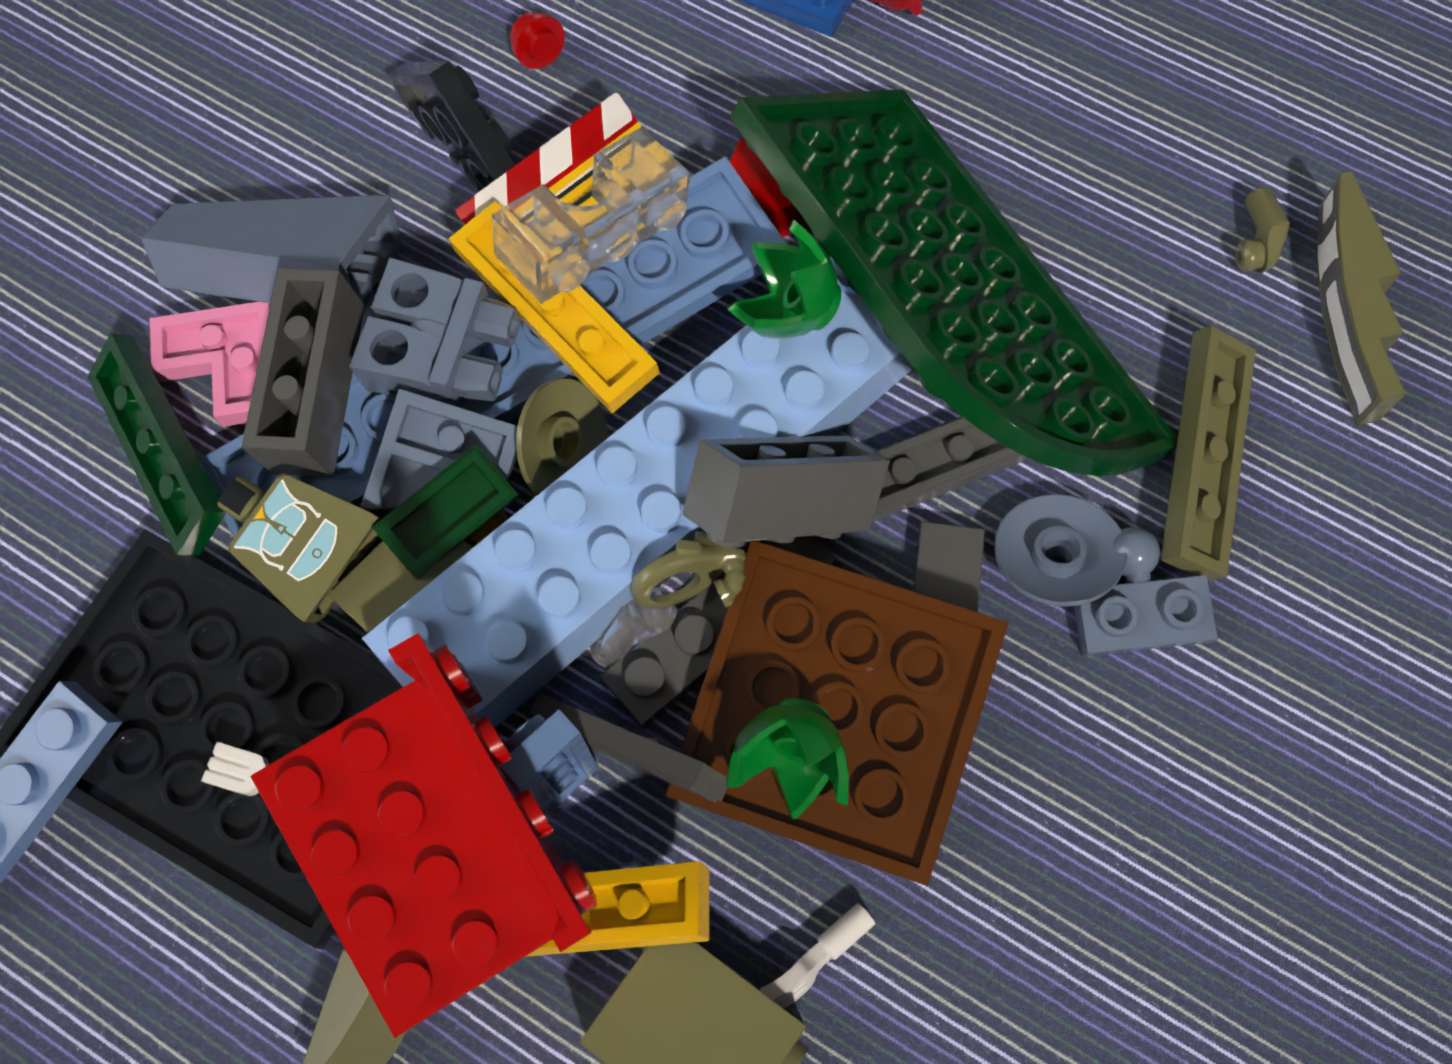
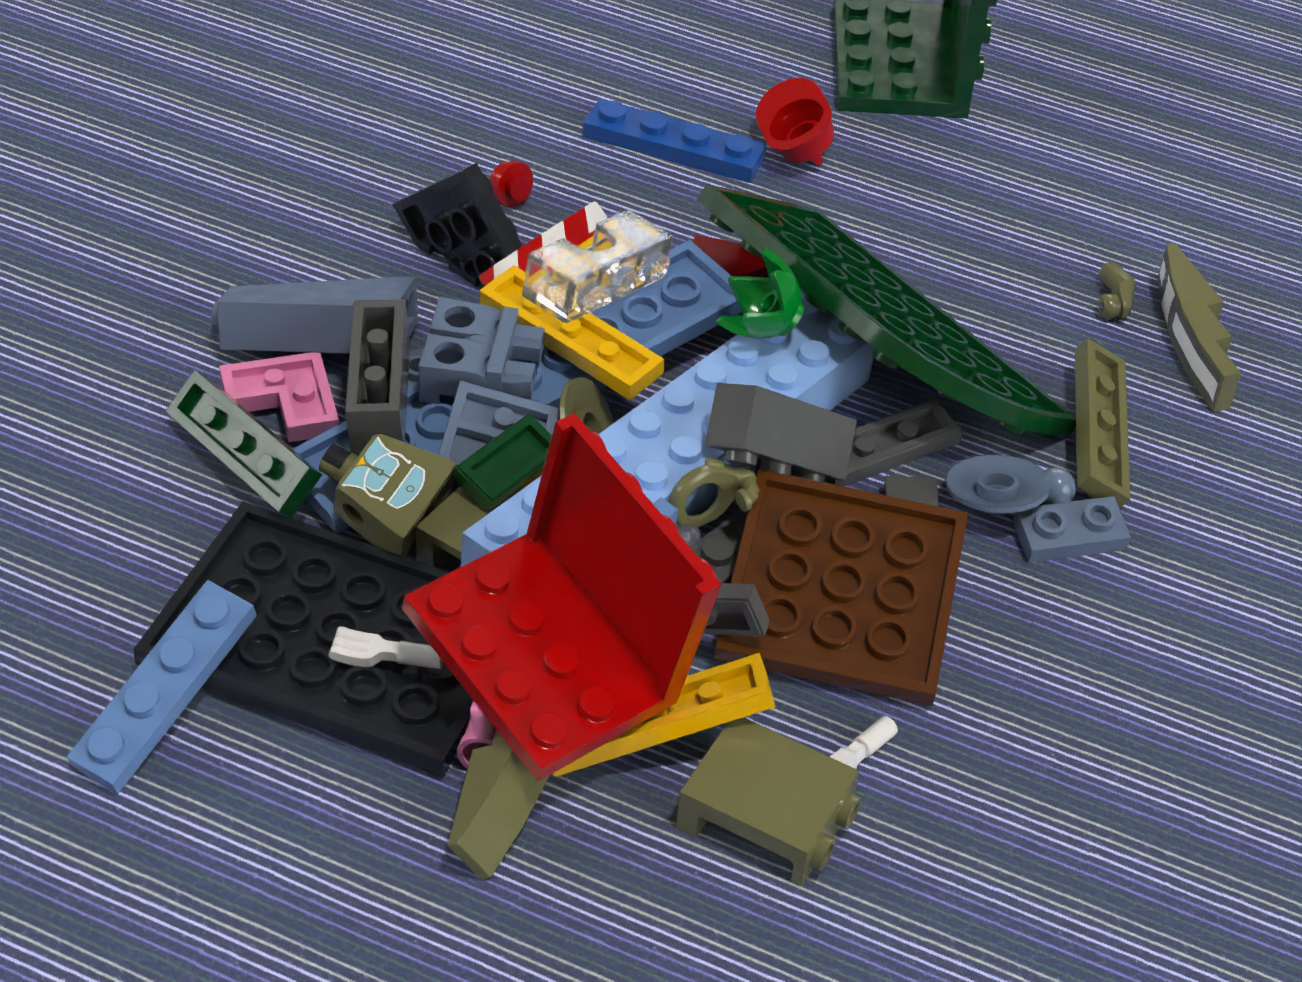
camera: 15 degrees left, 25 degrees down
green piece [727,698,849,819] -> none

